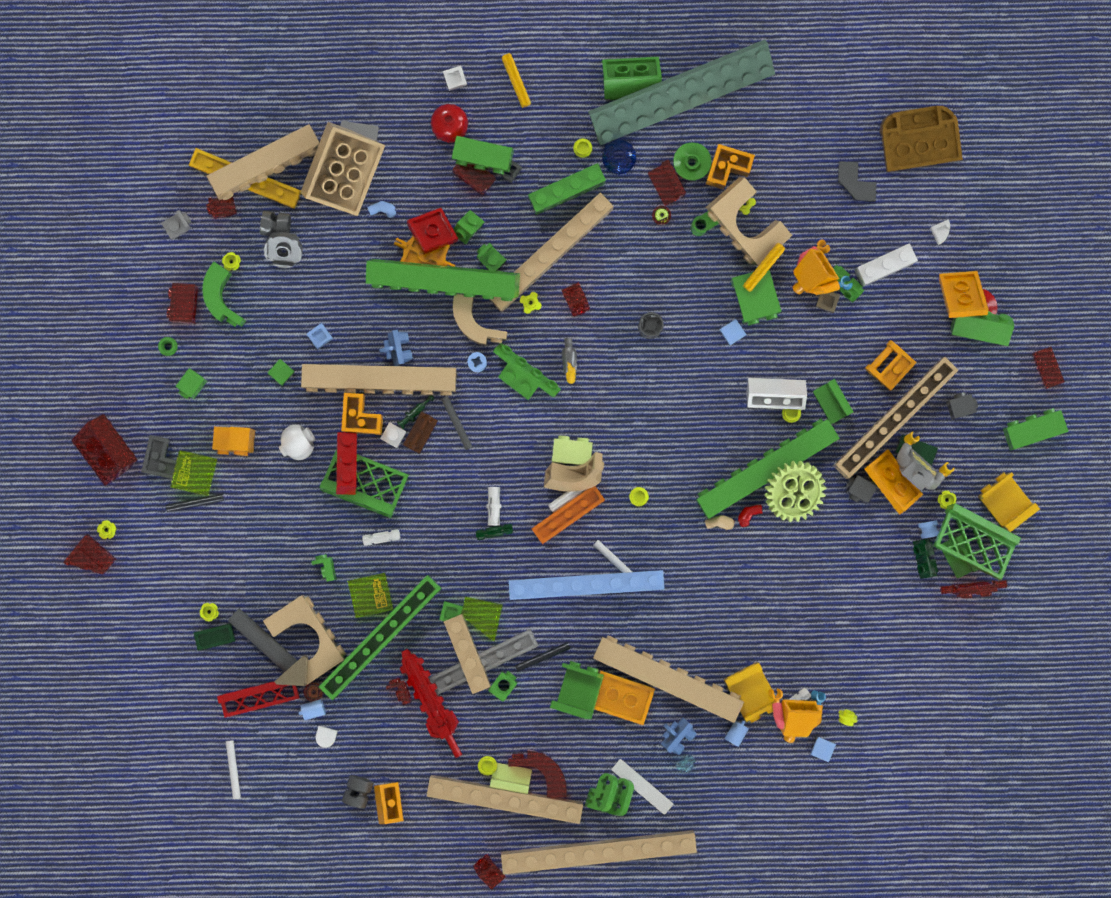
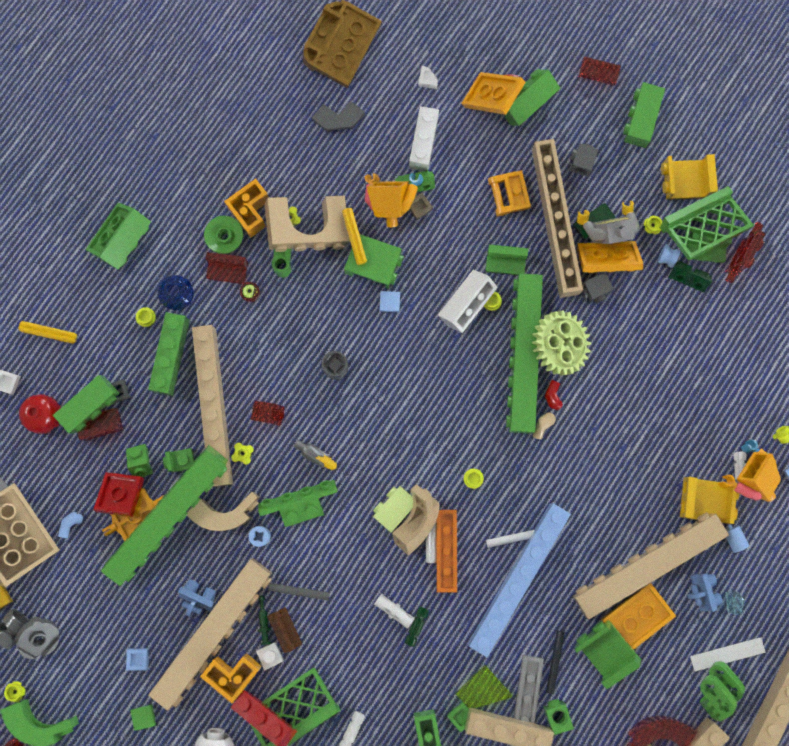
camera: 50 degrees left, 5 degrees down
sand green plate [588,39,775,146] -> none

